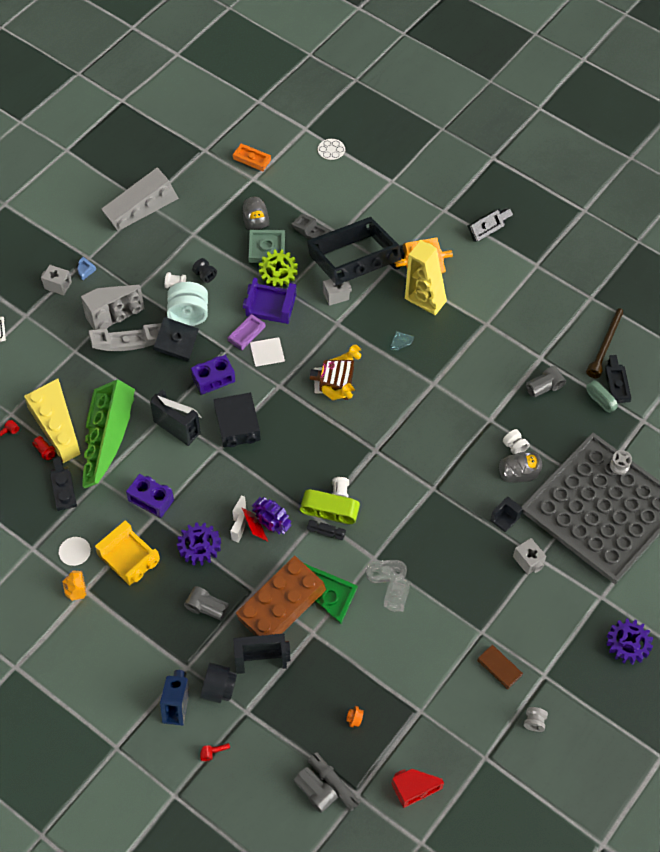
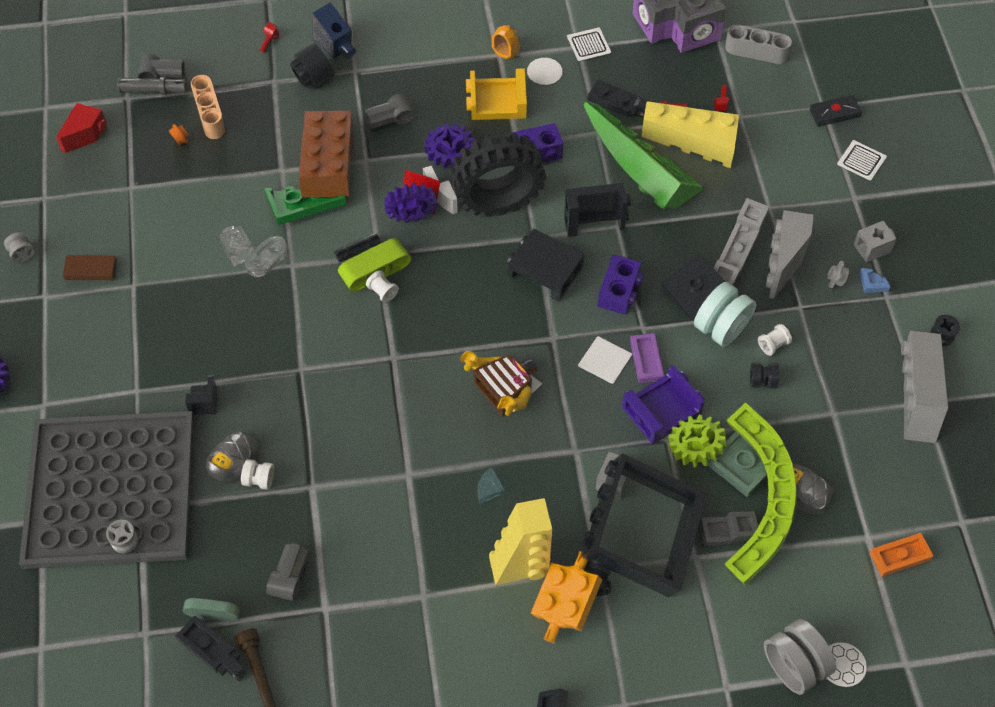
camera: 135 degrees right, 0 degrees up
white sticker [158,396,202,418] -> none
black panel [233,633,291,674] -> none
light grey brick [513,538,546,575] -> none
none -> light nougat beam [191,75,225,139]
none -> black tyre [450,133,547,217]
none -> white sticker [567,28,611,61]
none -> lime plate [725,402,797,586]
none -> light grey wheel [763,619,836,695]
none -> light grey plate [827,260,849,288]
none -> black wheel [930,314,960,346]

